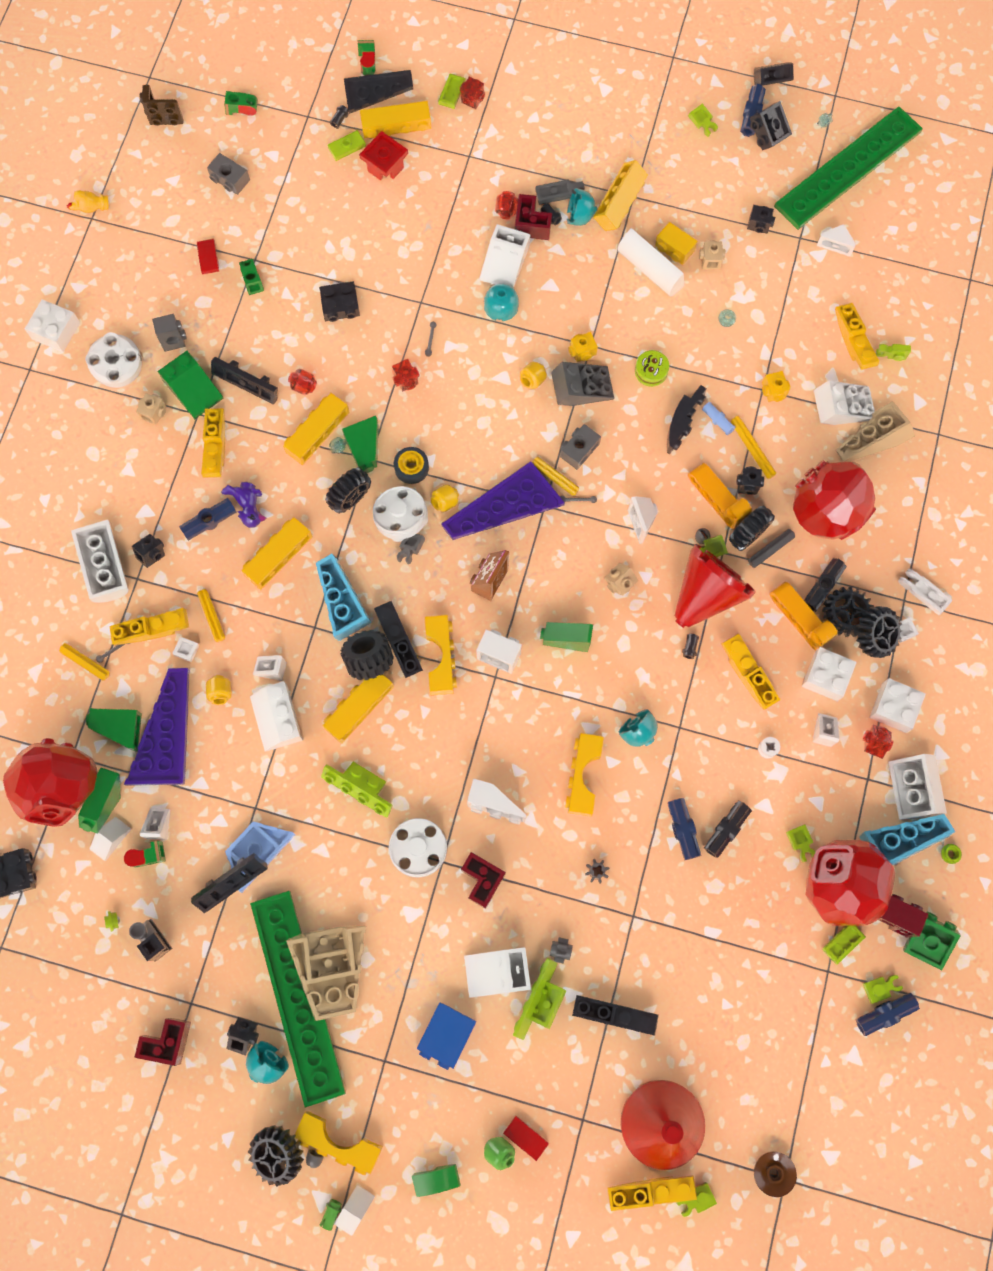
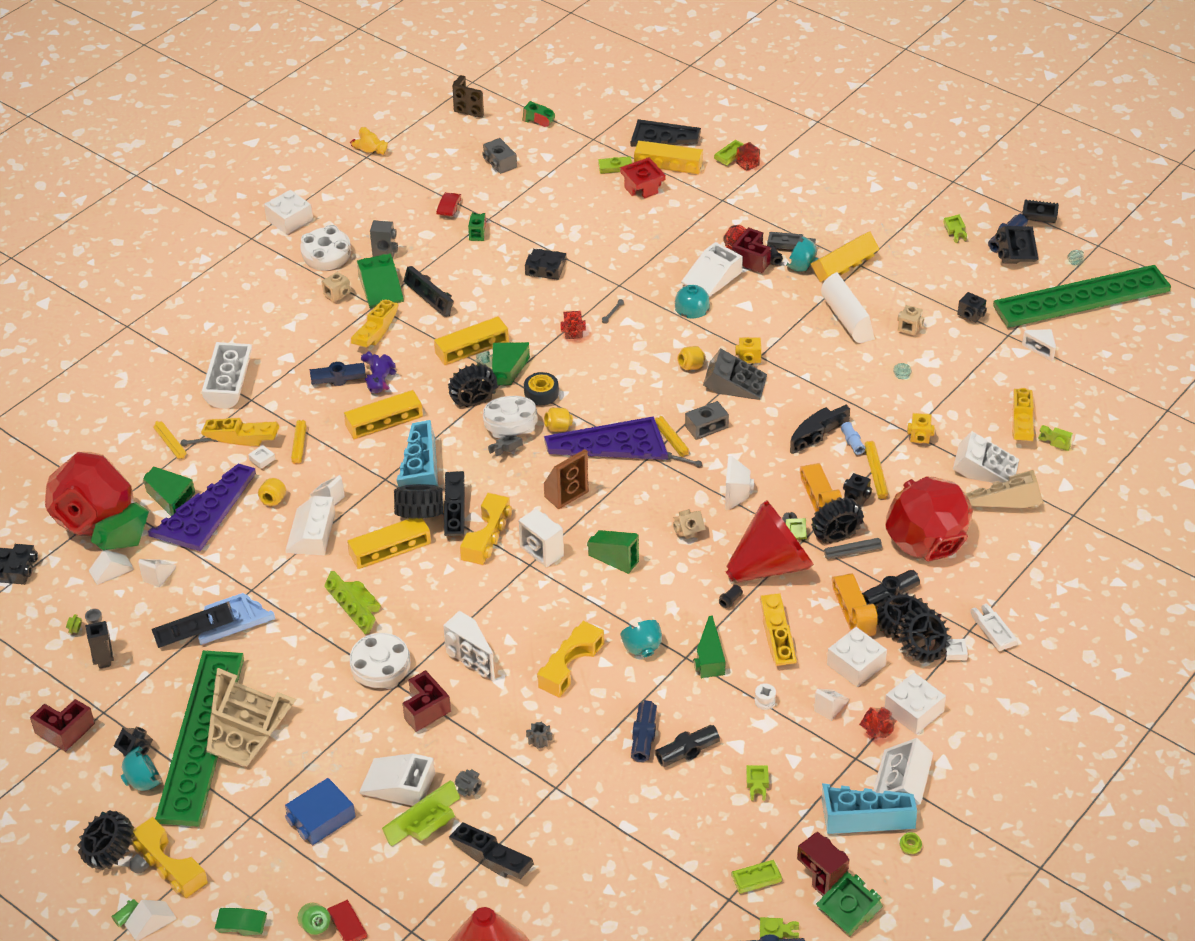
camera: 25 degrees right, 30 degrees down
leg [124,841,166,867] -> none
black brick [132,534,165,568] -> none
clear red head [288,368,317,396] -> none
black pin [329,105,349,129] -> none
leg [357,40,376,76] -> none
lime head [635,350,669,387] -> none
yellow brick [655,222,698,265] -> none
red rock [805,840,895,926] -> none
none -> green slope [693,615,726,679]

